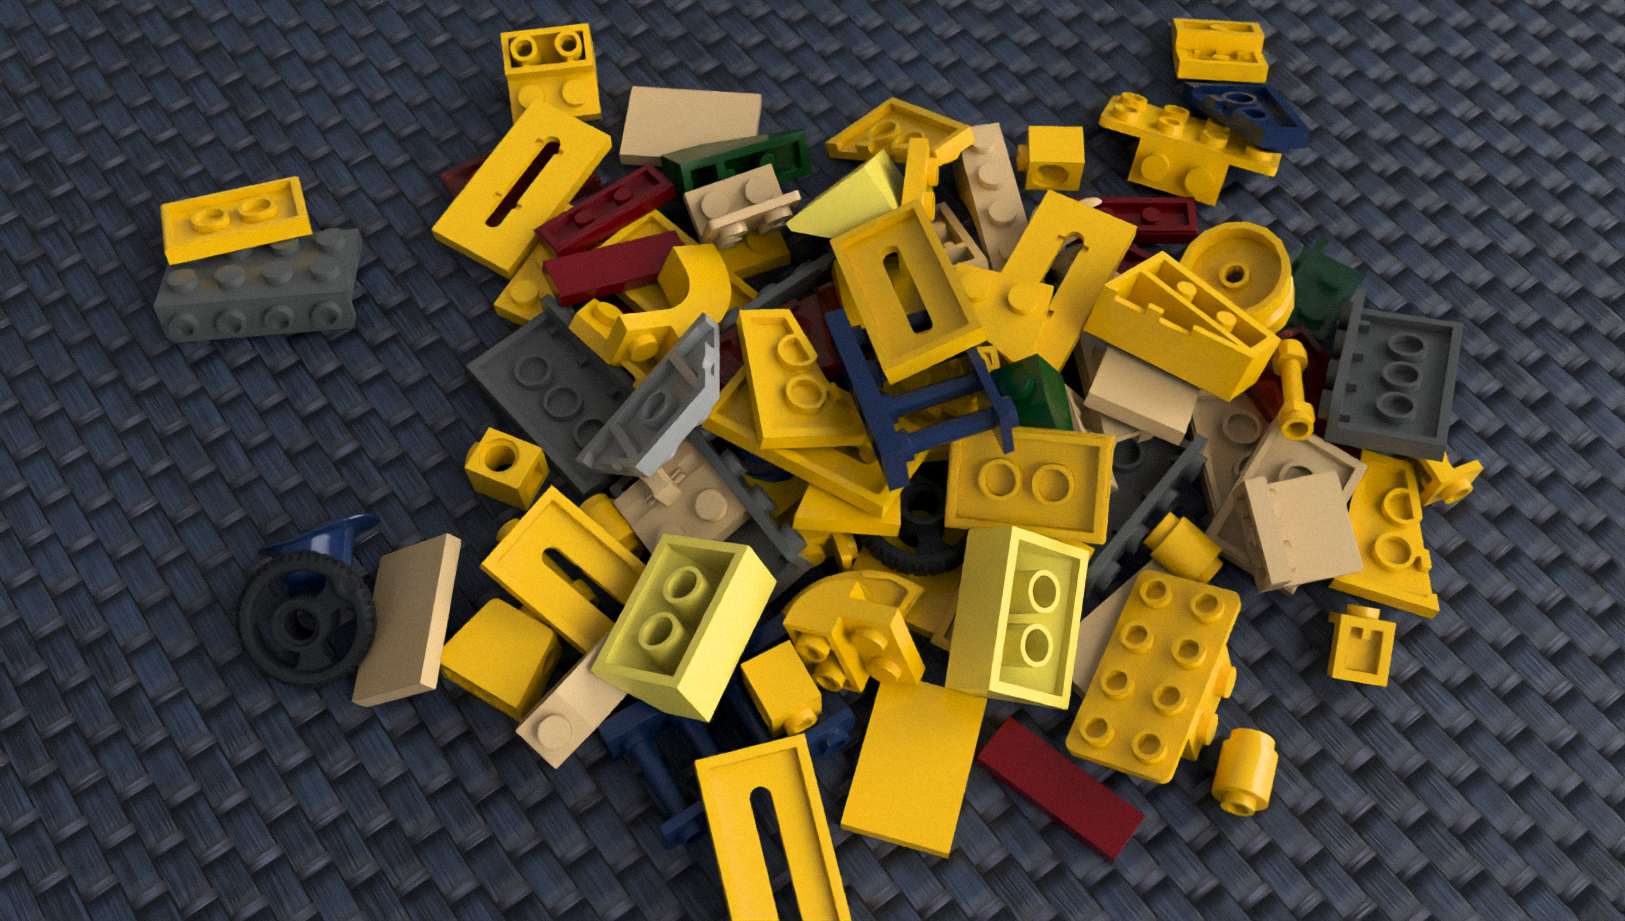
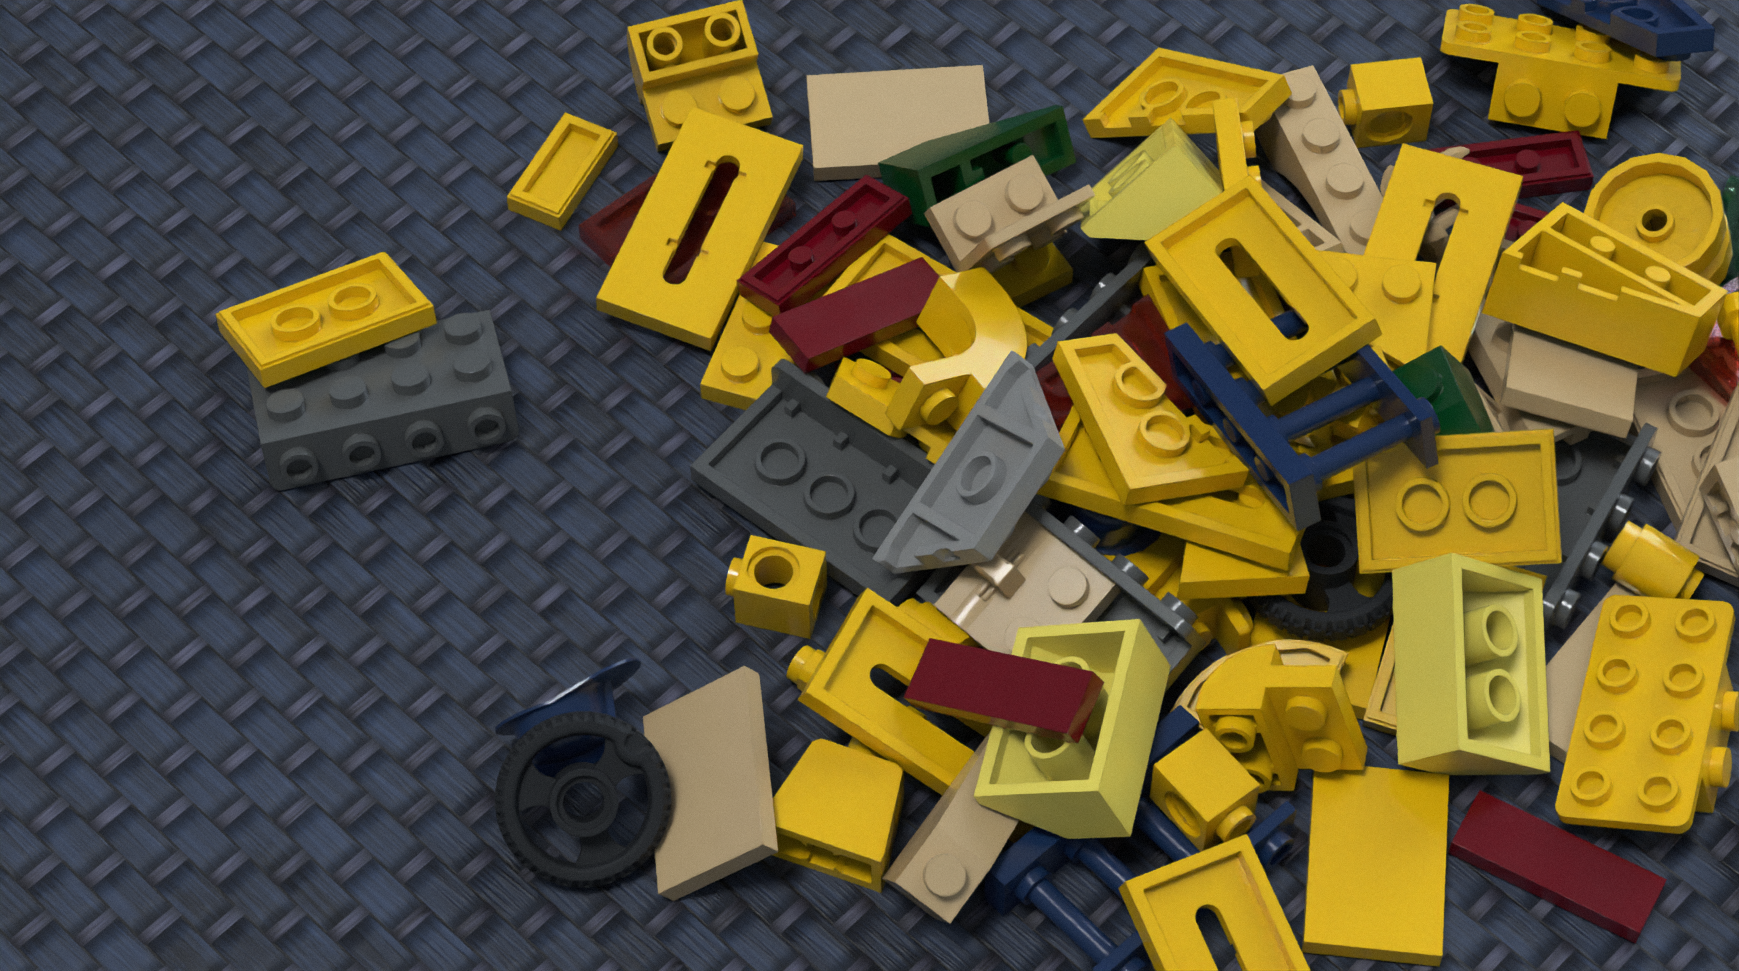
camera: 10 degrees left, 5 degrees down
none -> yellow tile [507,112,618,231]
none -> dark red tile [903,638,1104,744]

